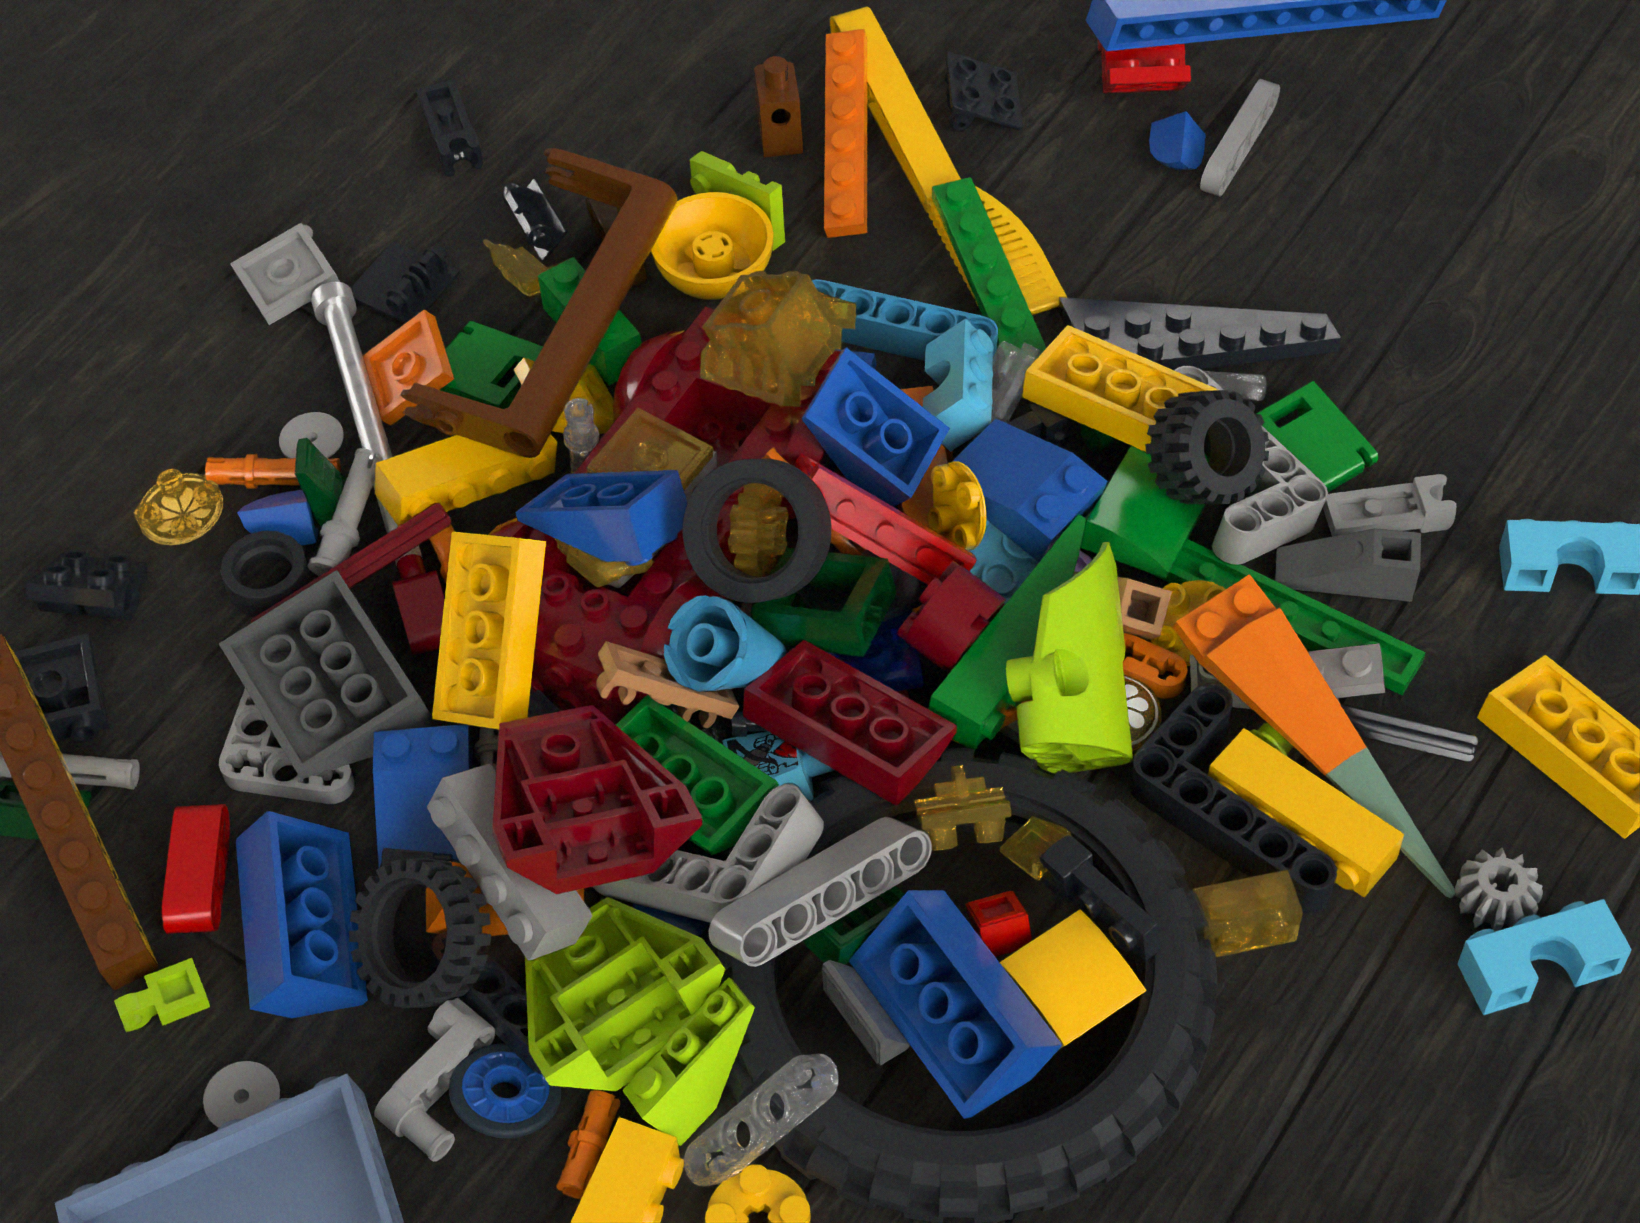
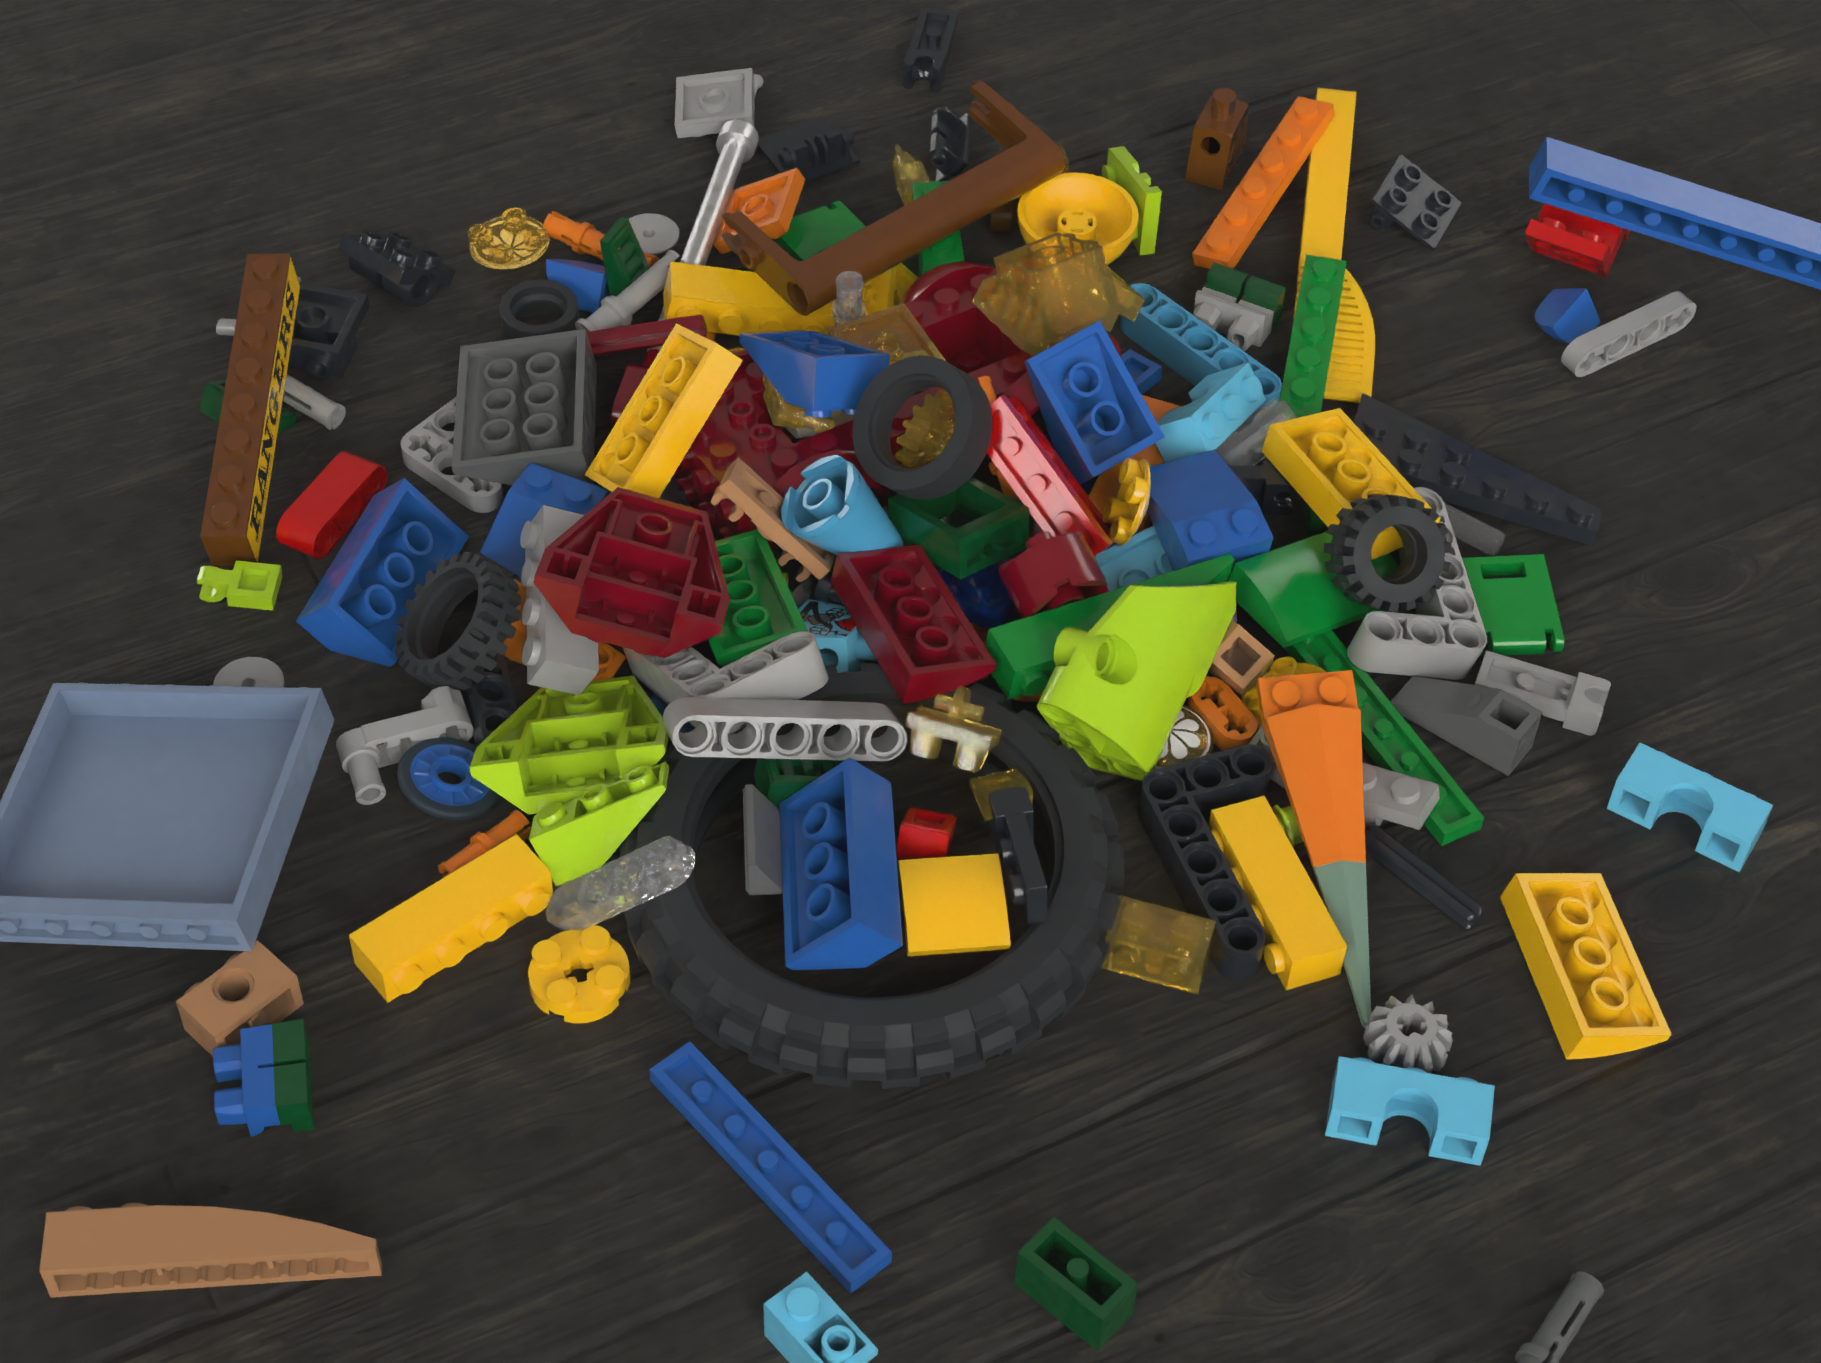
camera: 25 degrees right, 5 degrees down
none -> hips [1193,263,1286,351]

